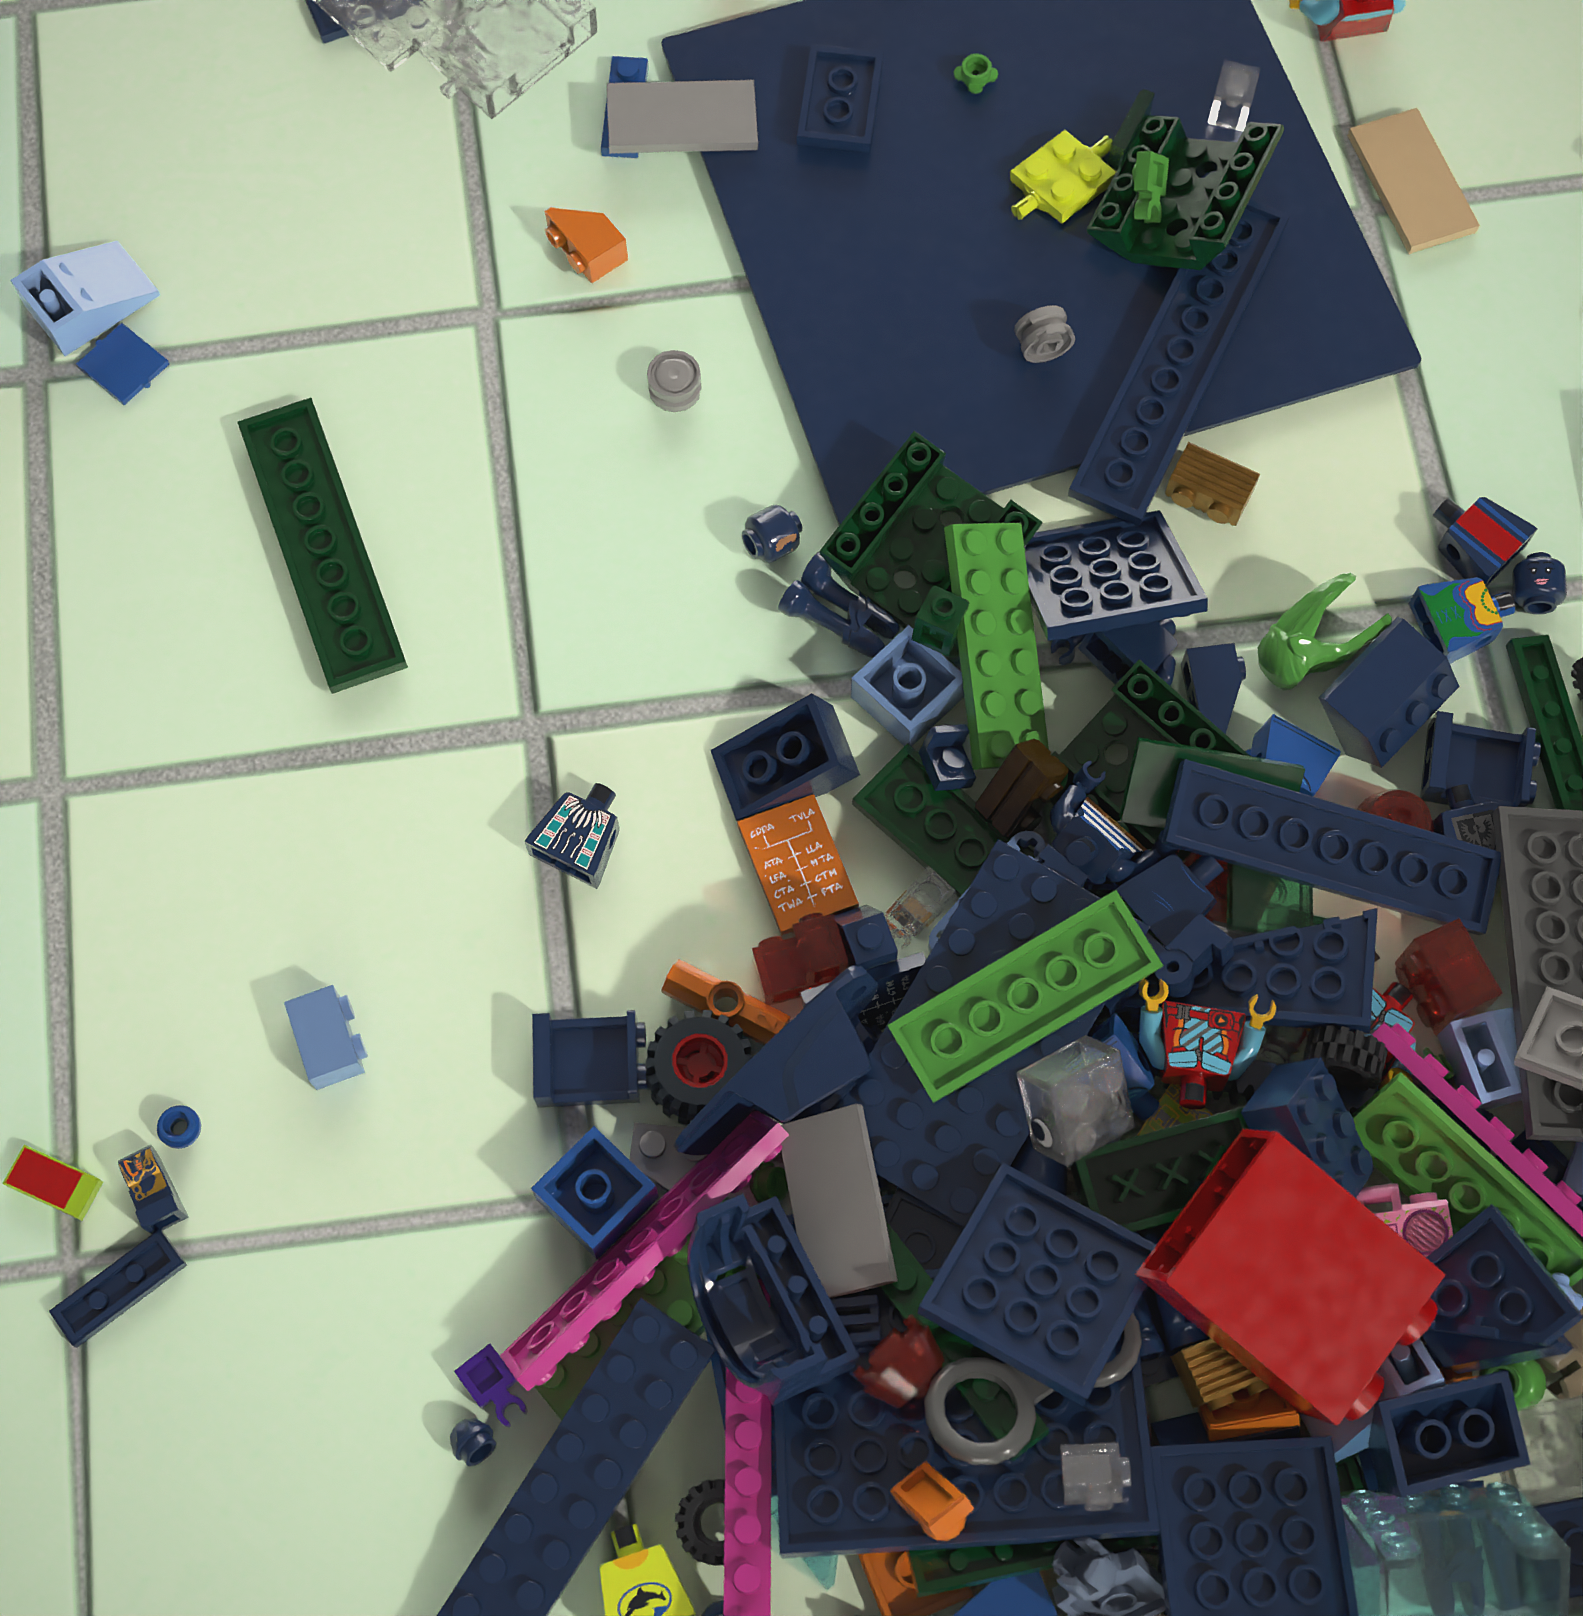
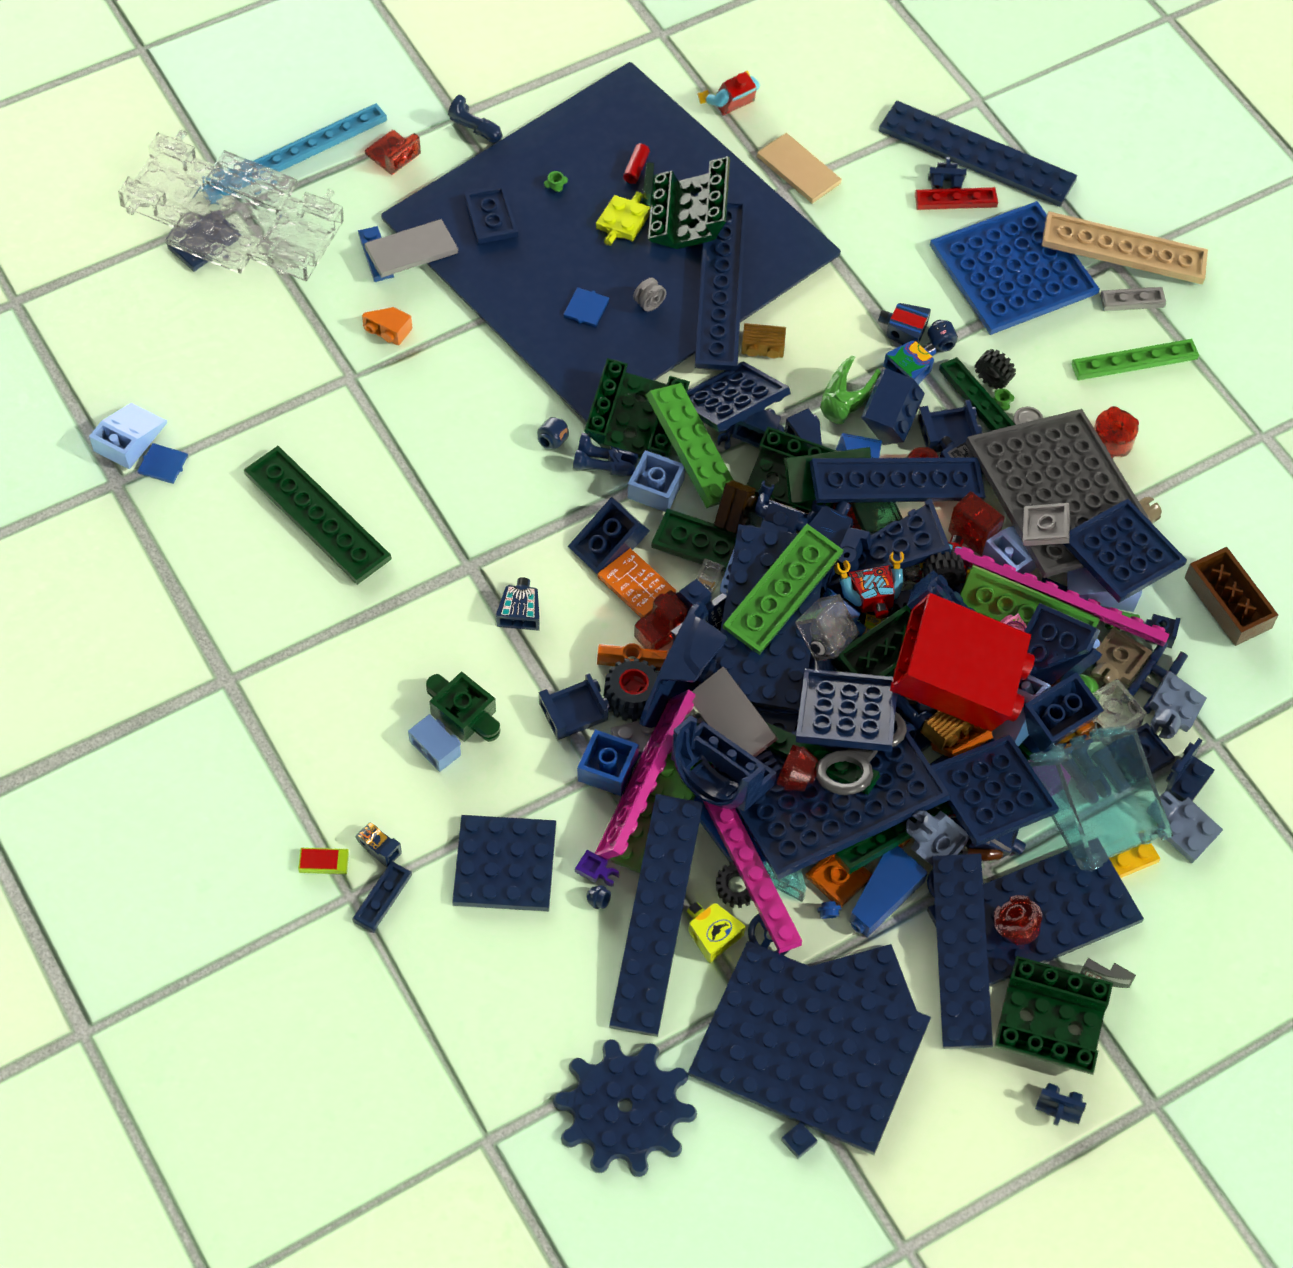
camera: 25 degrees left, 10 degrees down
blue plate [157,1105,201,1149] -> none
light grey wheel [647,350,702,413] -> none
orange tile [890,1461,974,1541] -> none
dark green bracket [911,586,969,656] -> none
dark blue bracket [918,724,977,791] -> none
clear brick [1061,1442,1131,1511] -> none
bright green plate [1132,151,1169,223] -> none
clear slope [1208,60,1260,131] -> none
none -> dark green brick [426,671,501,742]
none -> dark blue plate [452,815,556,912]
none -> blue piece [564,287,609,327]
none -> red piece [623,144,650,184]

